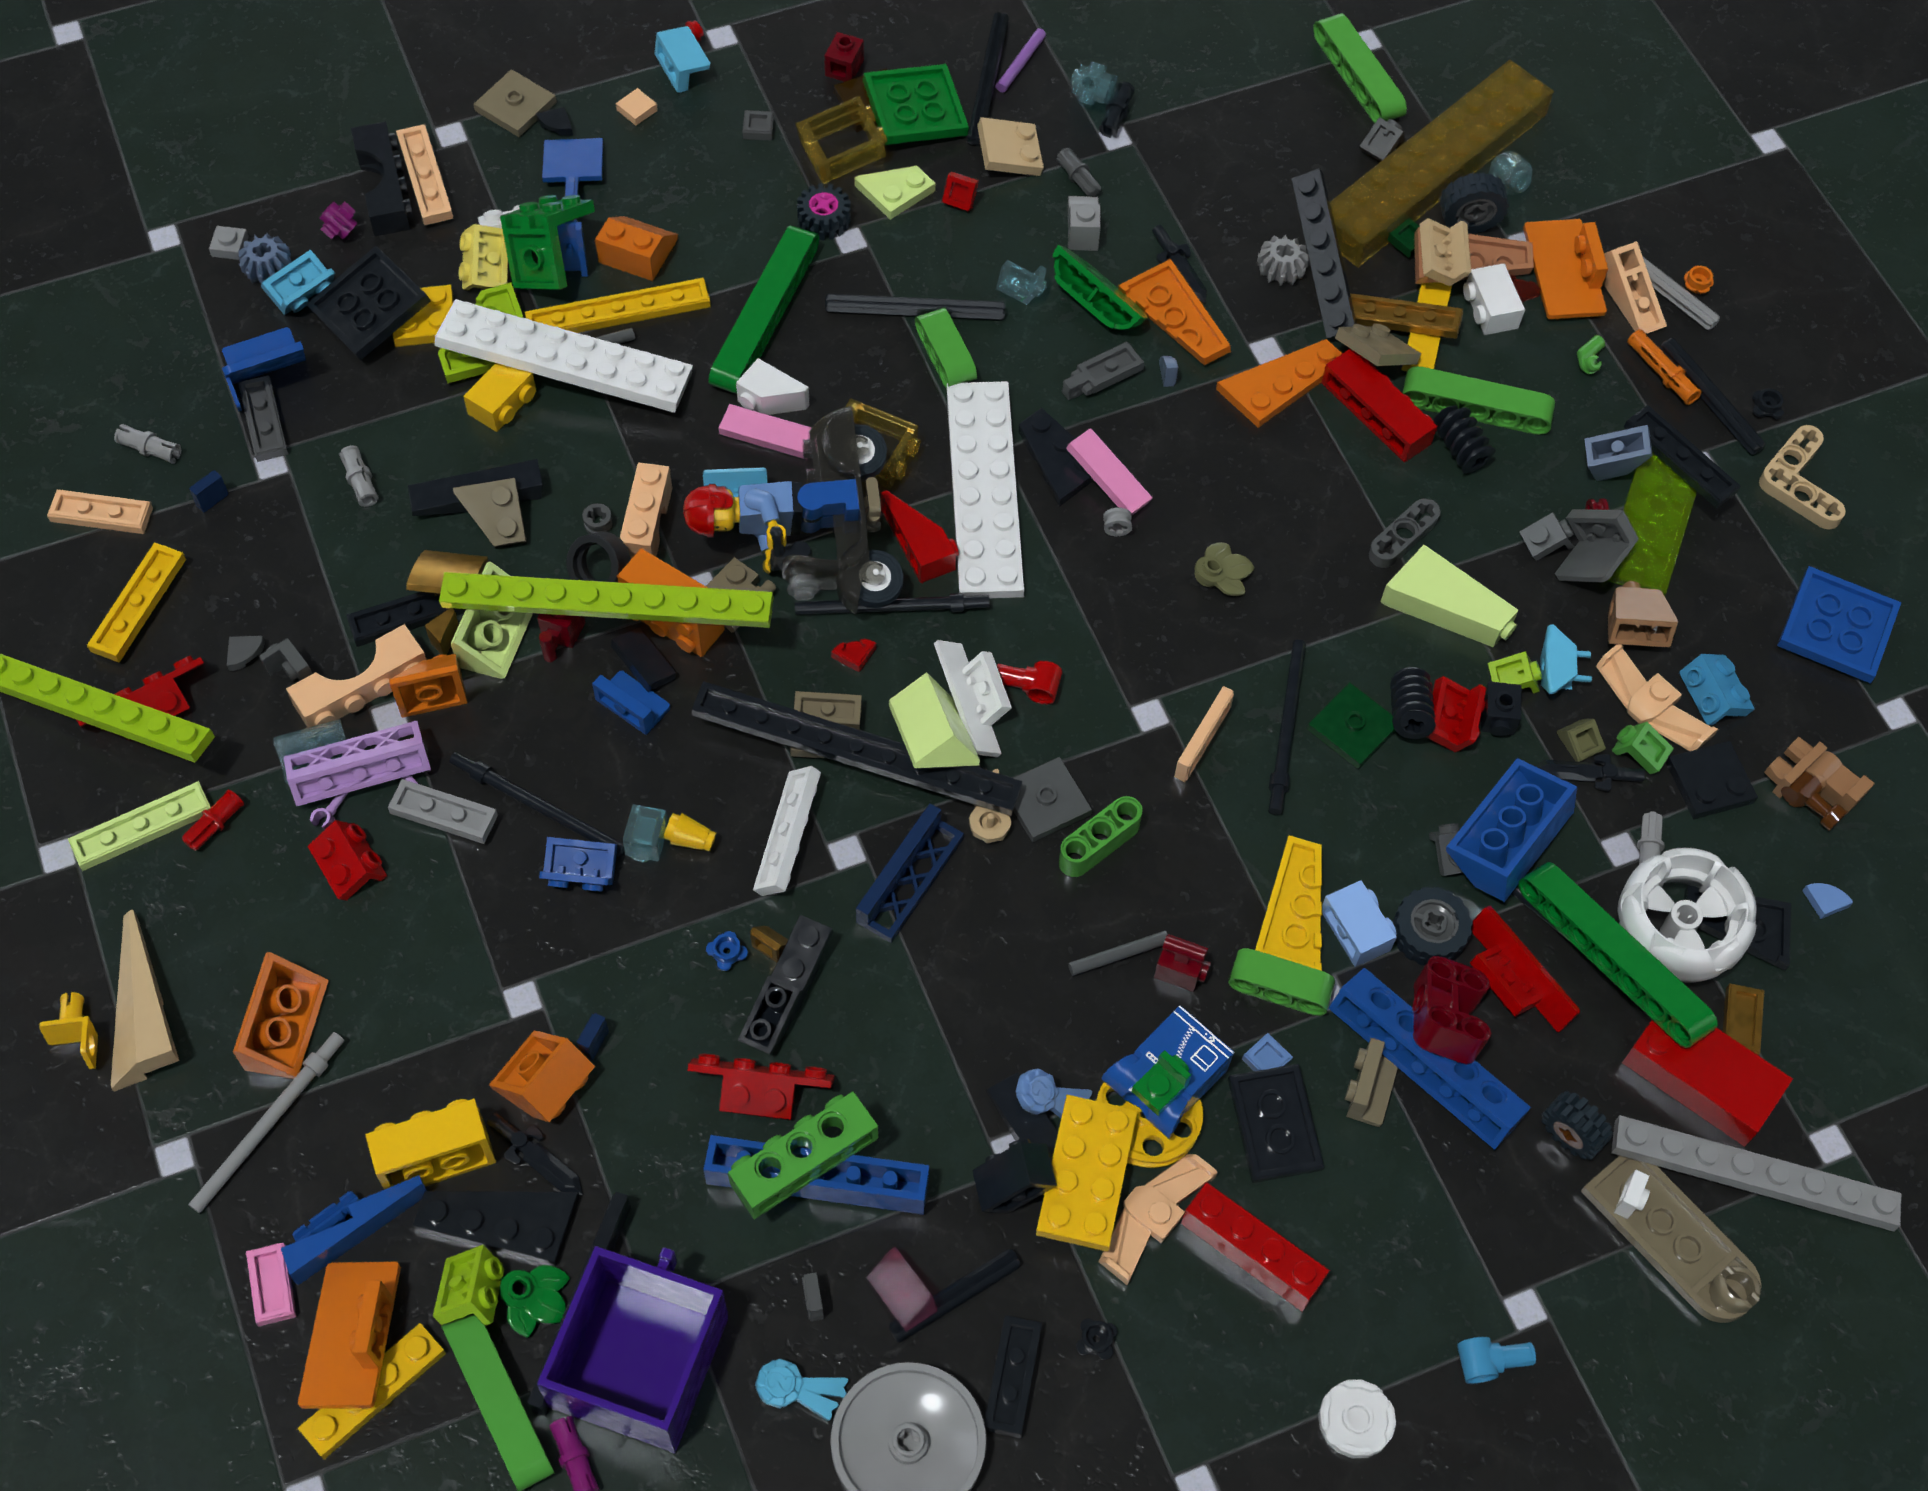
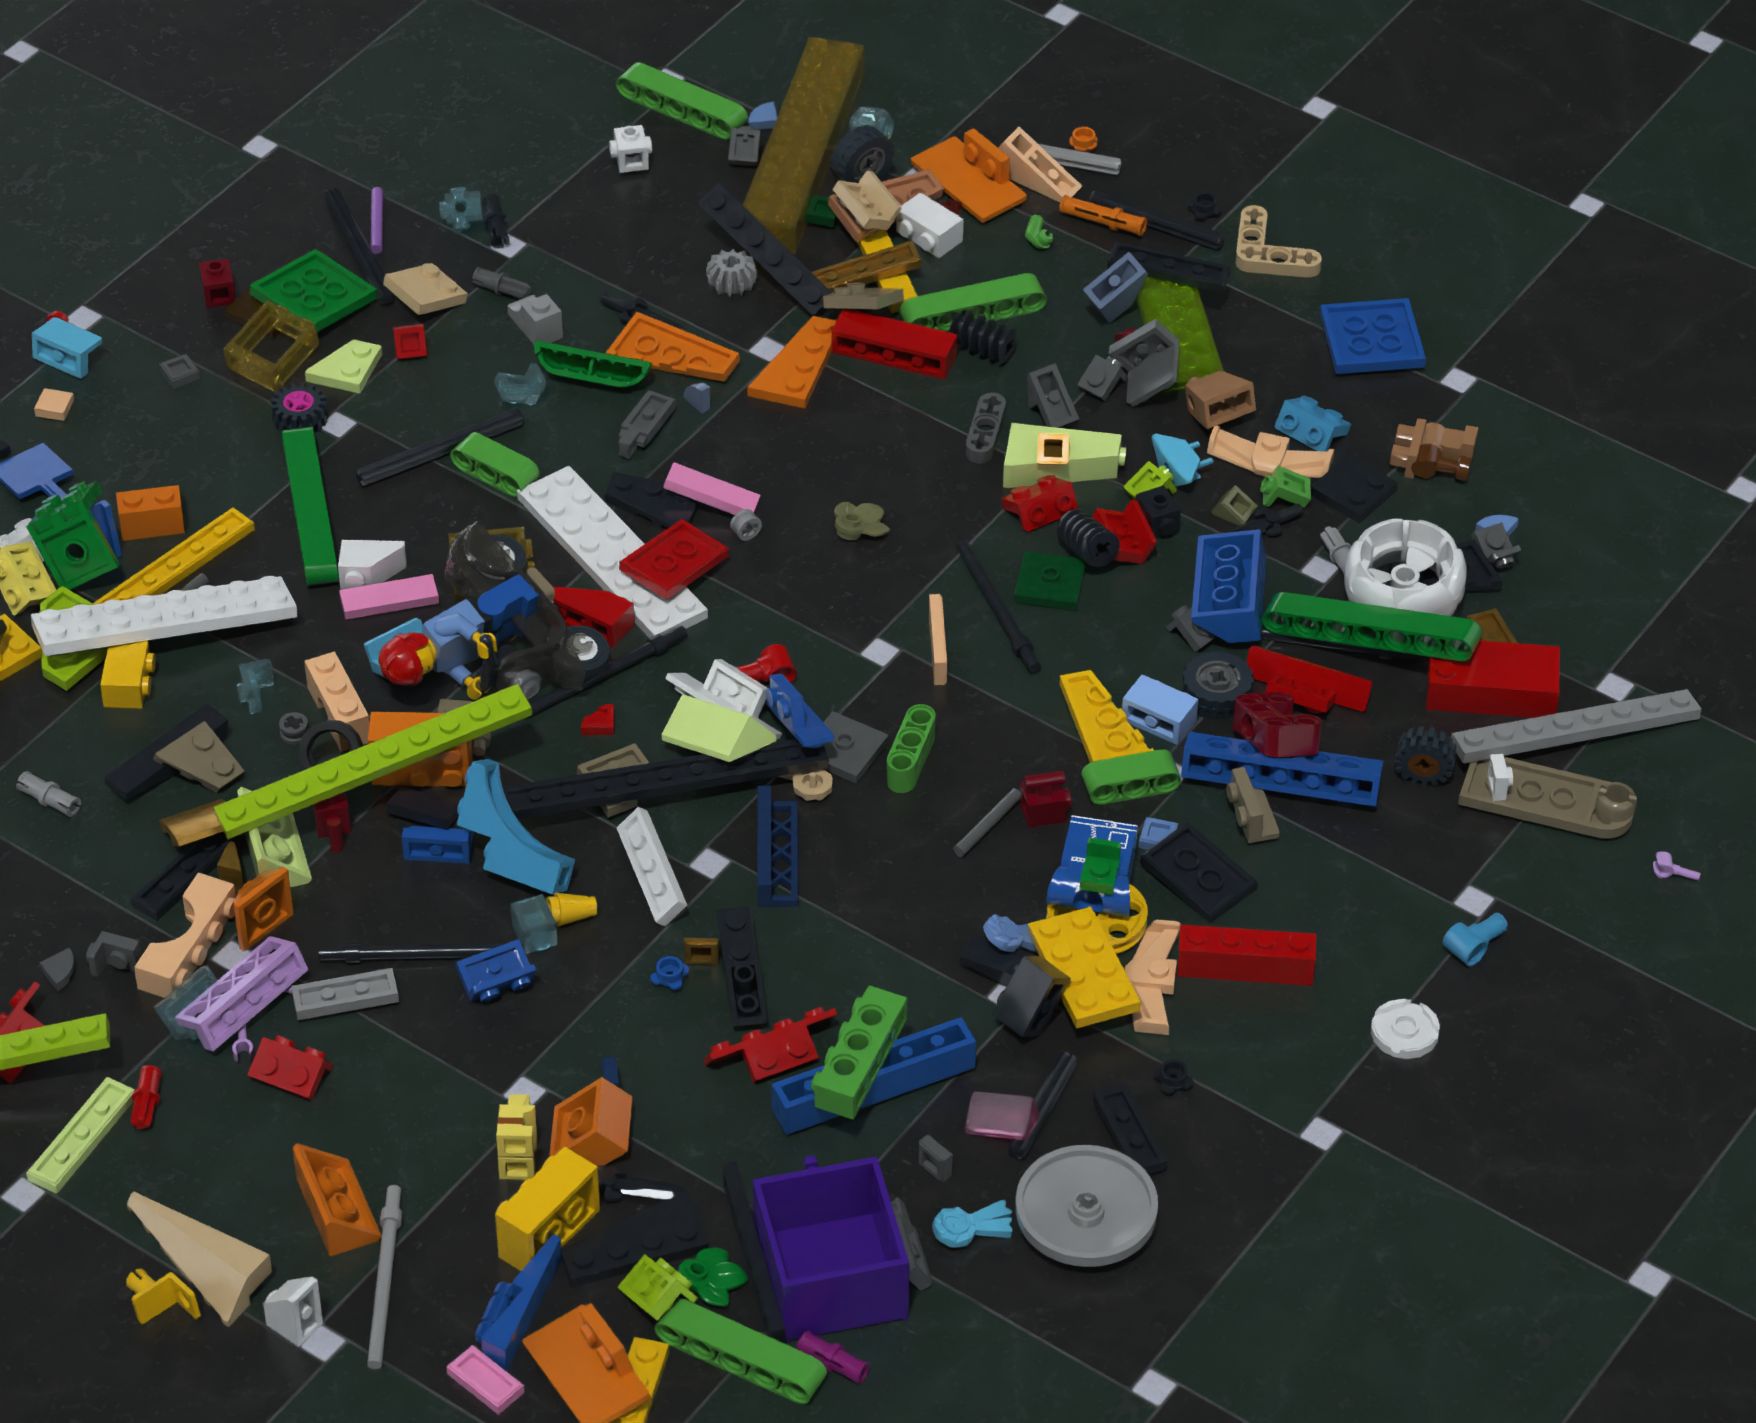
camera: 30 degrees left, 15 degrees down
none -> clear light blue bracket [236,659,274,714]
none -> white slope [263,1277,323,1347]
none -> dark azure arch [457,759,575,894]
none -> light yellow hips [496,1094,538,1180]
none -> white brick [609,125,652,173]
none -> red tile [619,519,729,600]
none -> medium blue tile [749,102,778,130]
none -> blue bracket [765,673,834,748]
none -> dark grey hinge [891,1198,933,1291]
none -> red bracket [1001,475,1078,532]
none -> dark grey slope [1027,363,1079,428]
none -> slope [1037,433,1069,465]
none -> dark grey bracket [1471,522,1521,569]
none -> lavender hand [1653,851,1701,881]

